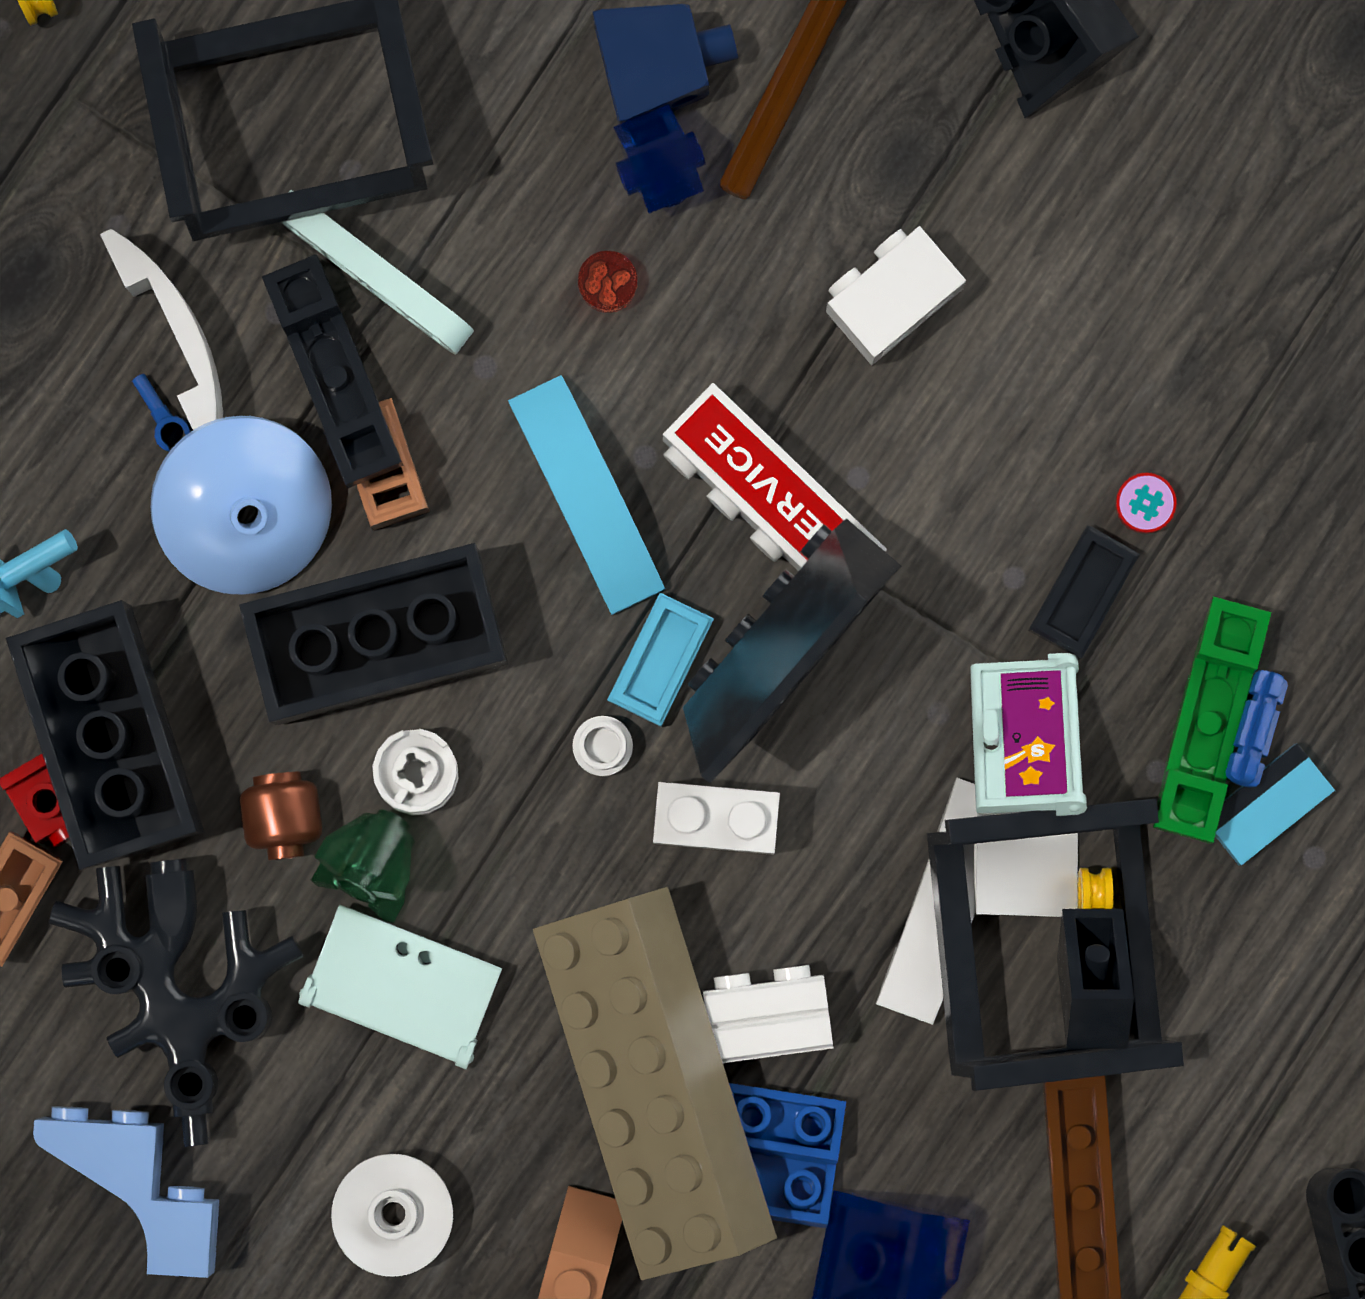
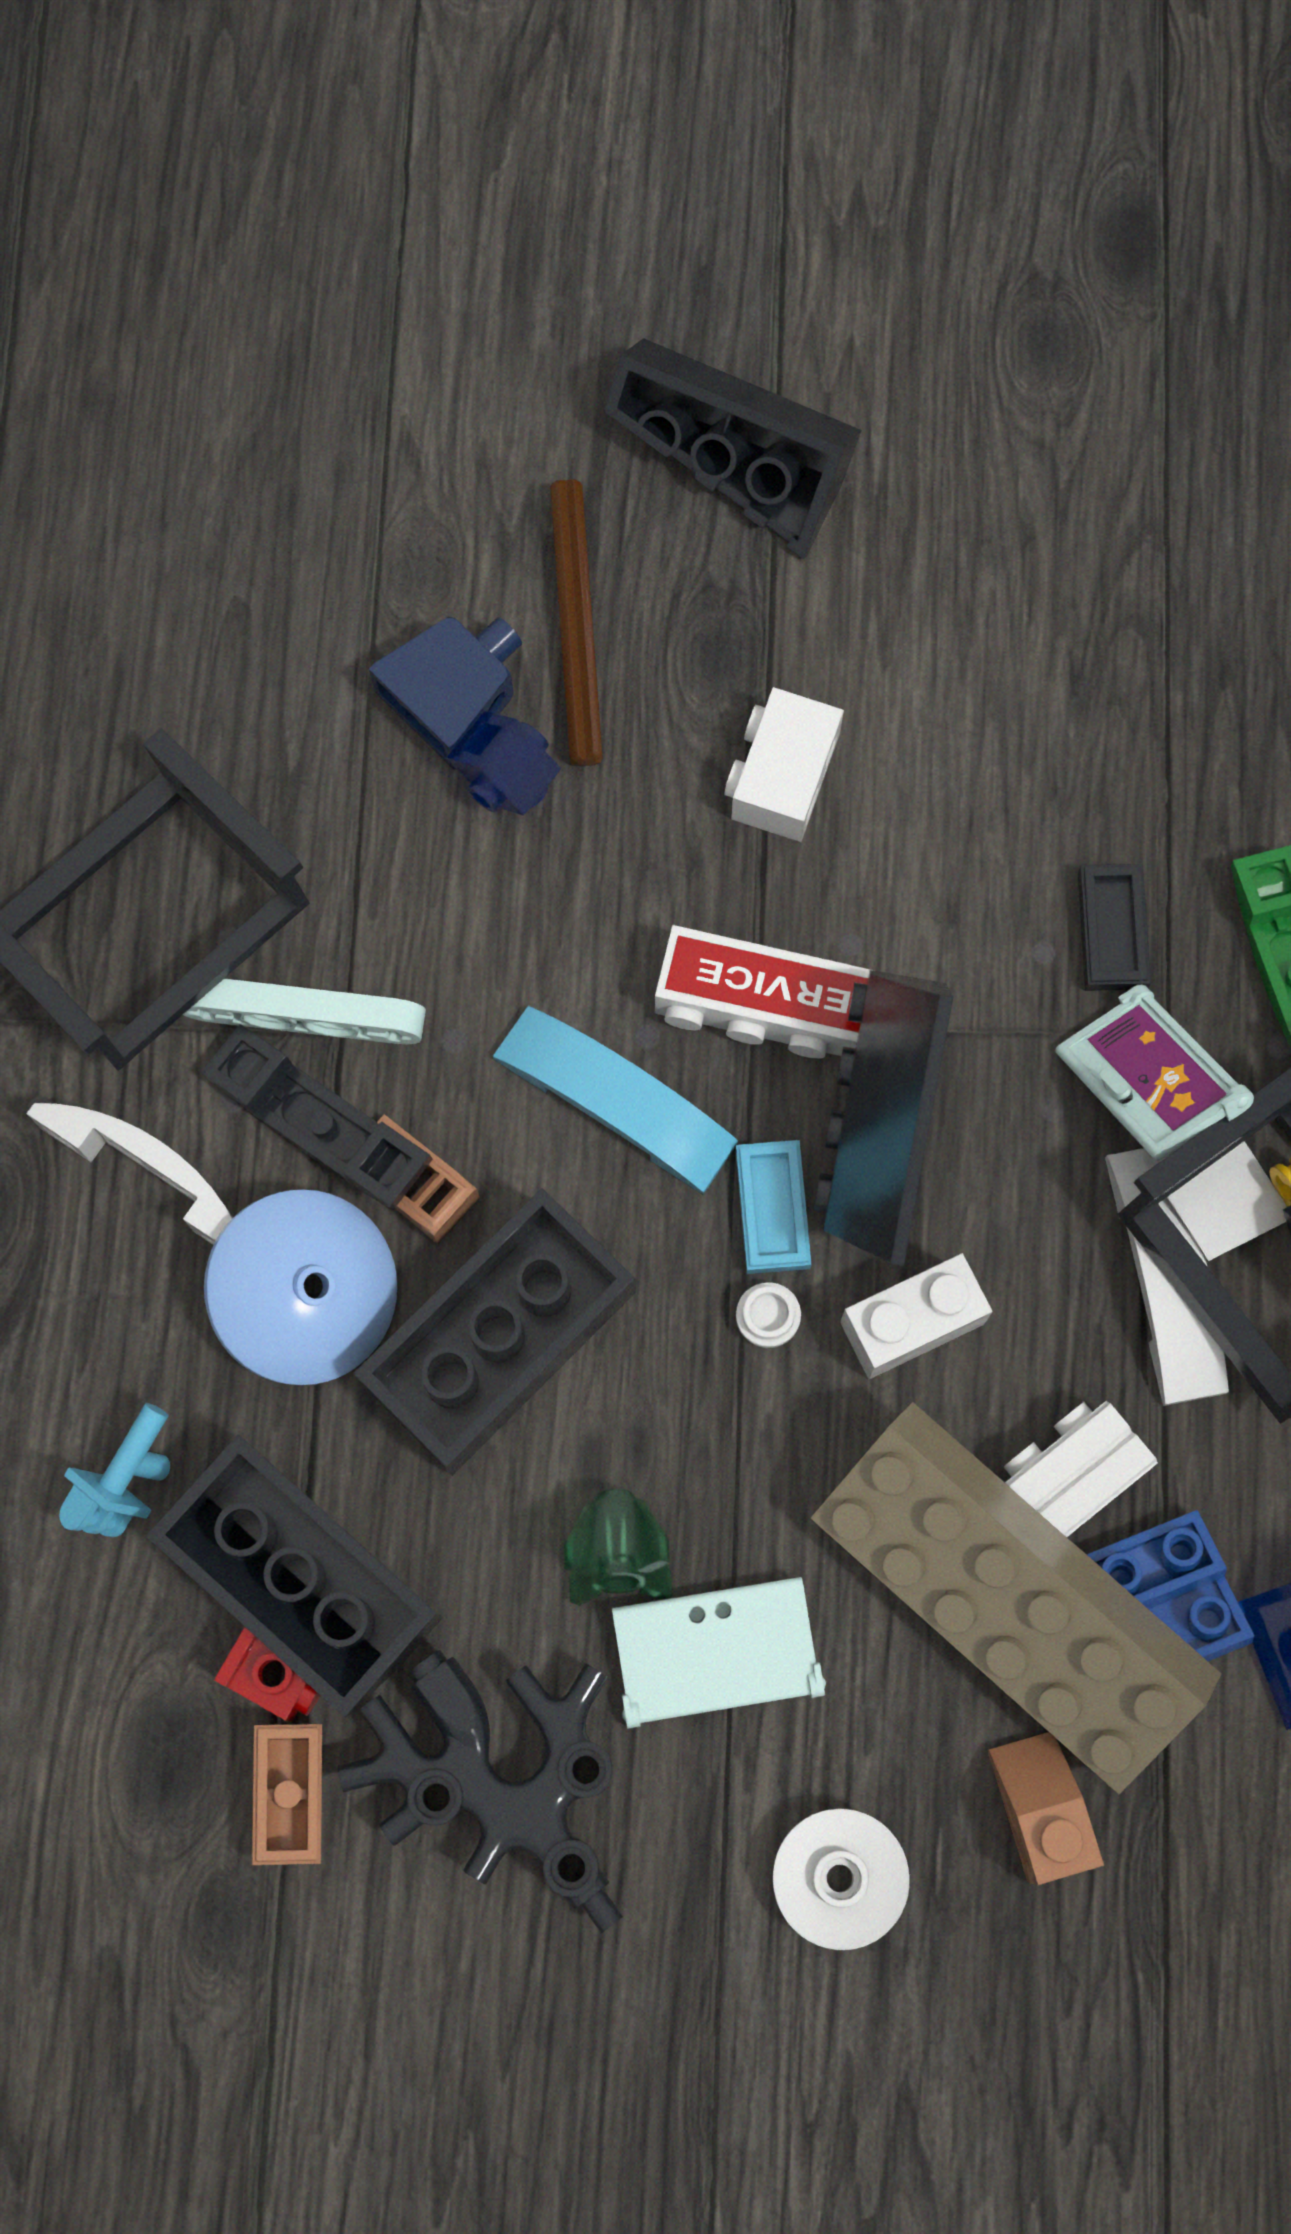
camera: 30 degrees left, 10 degrees down
light blue arch [33,1106,219,1278] -> none
blue hand [132,374,191,452] -> none
copper head [240,771,322,860] -> none
white wheel [373,728,459,816] -> none
clear red tile [578,251,638,313] -> none
tile [1115,473,1177,534] -> none

